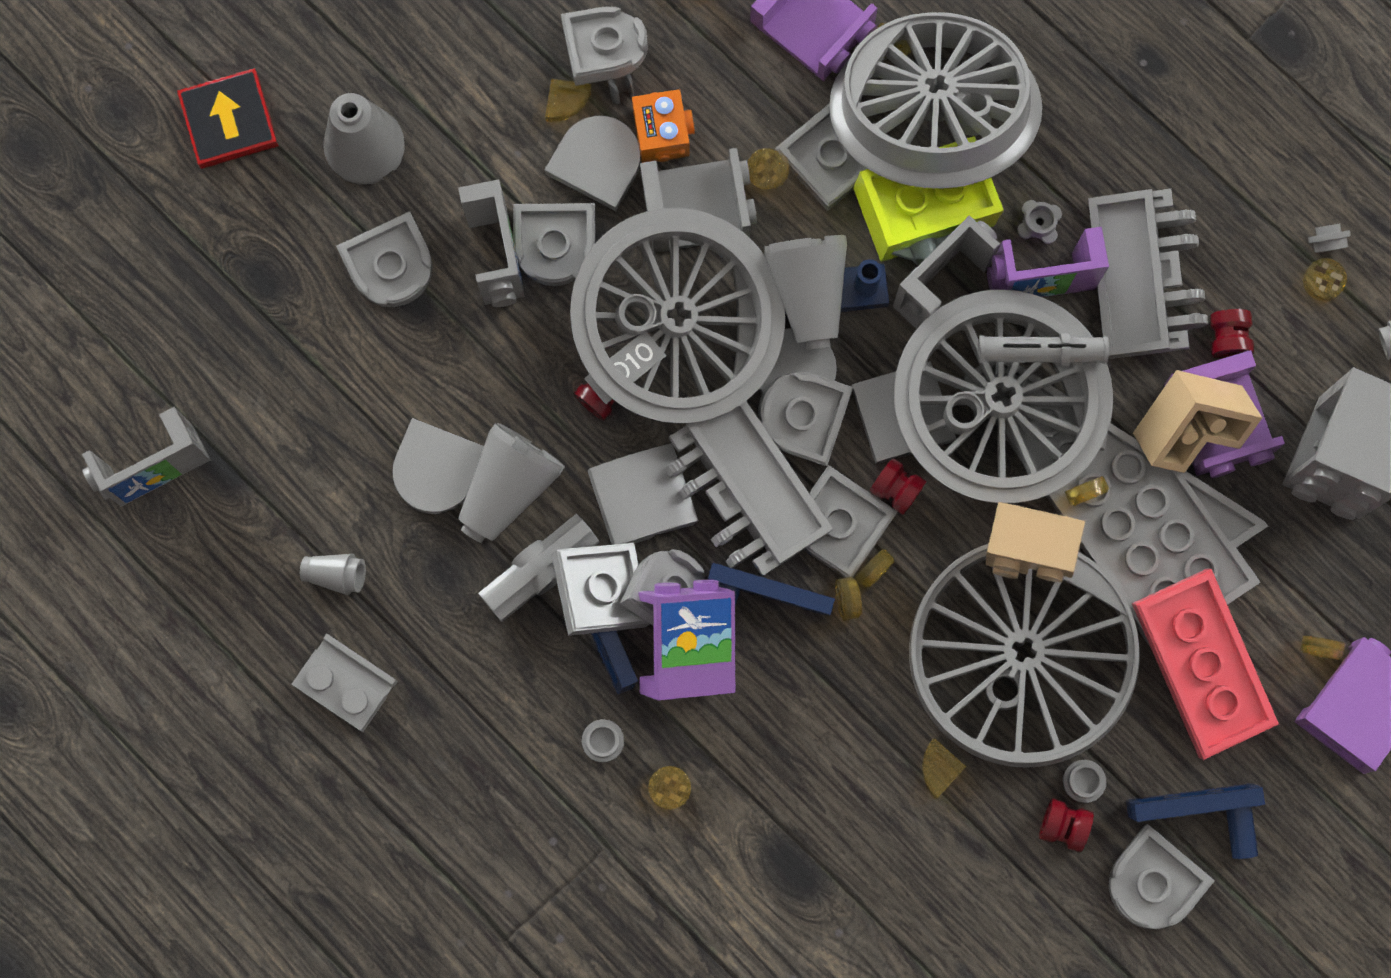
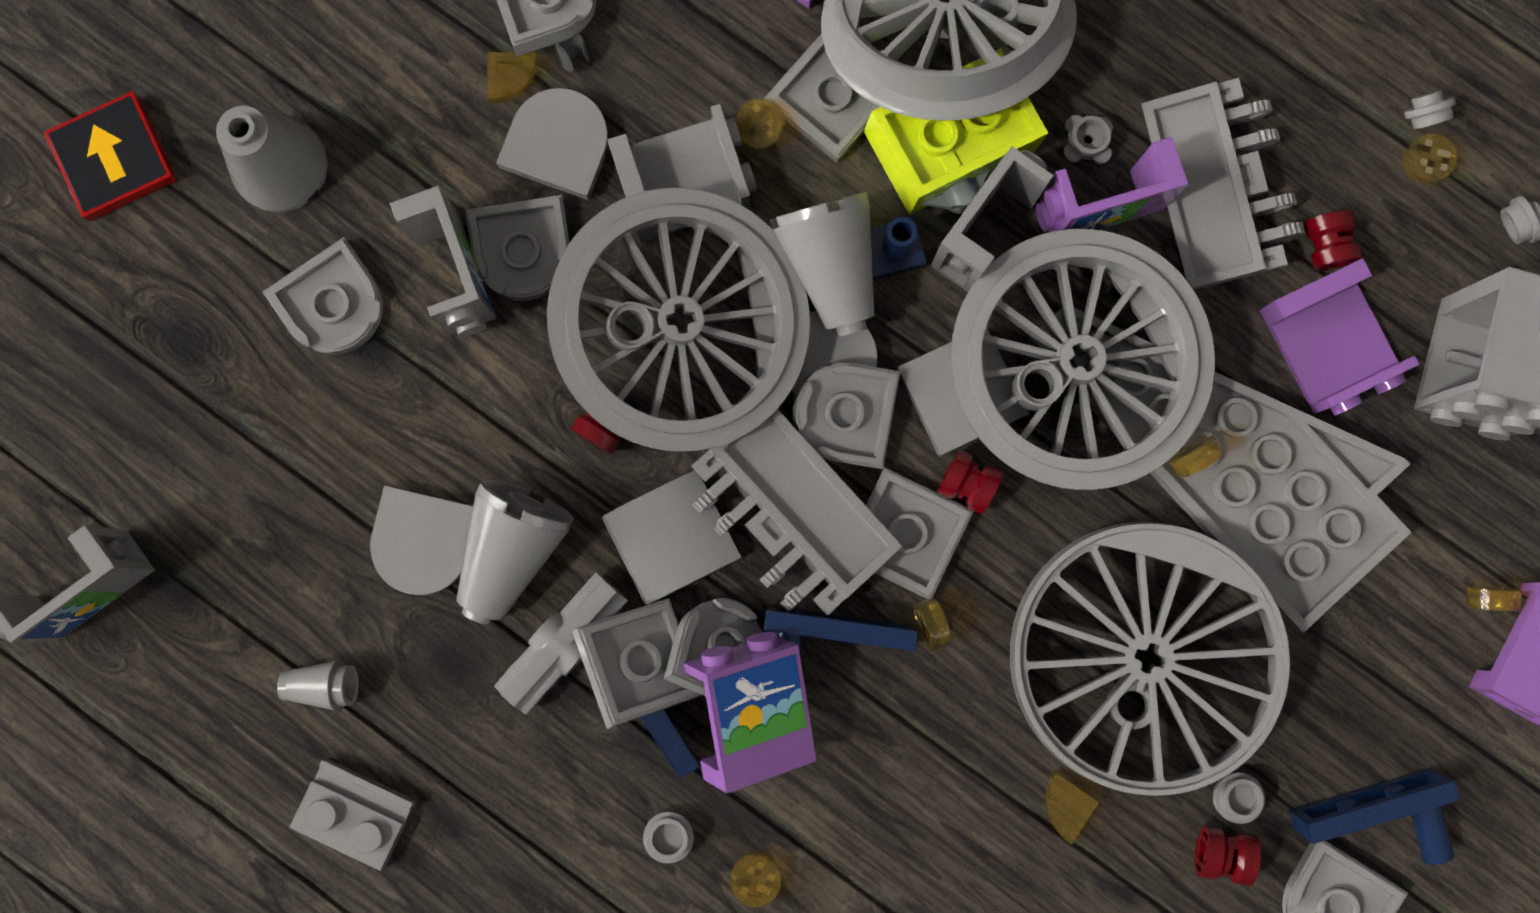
camera: 10 degrees left, 5 degrees up
light grey sticker [584,332,667,404] -> none
orange head [632,89,695,163] -> none
clear yellow tile [855,548,895,589] -> none
light grey pin [978,333,1109,367] -> none
tan brick [986,502,1085,582] -> none
coral tile [1132,569,1279,760] -> none
tan brick [1133,370,1263,473] -> none

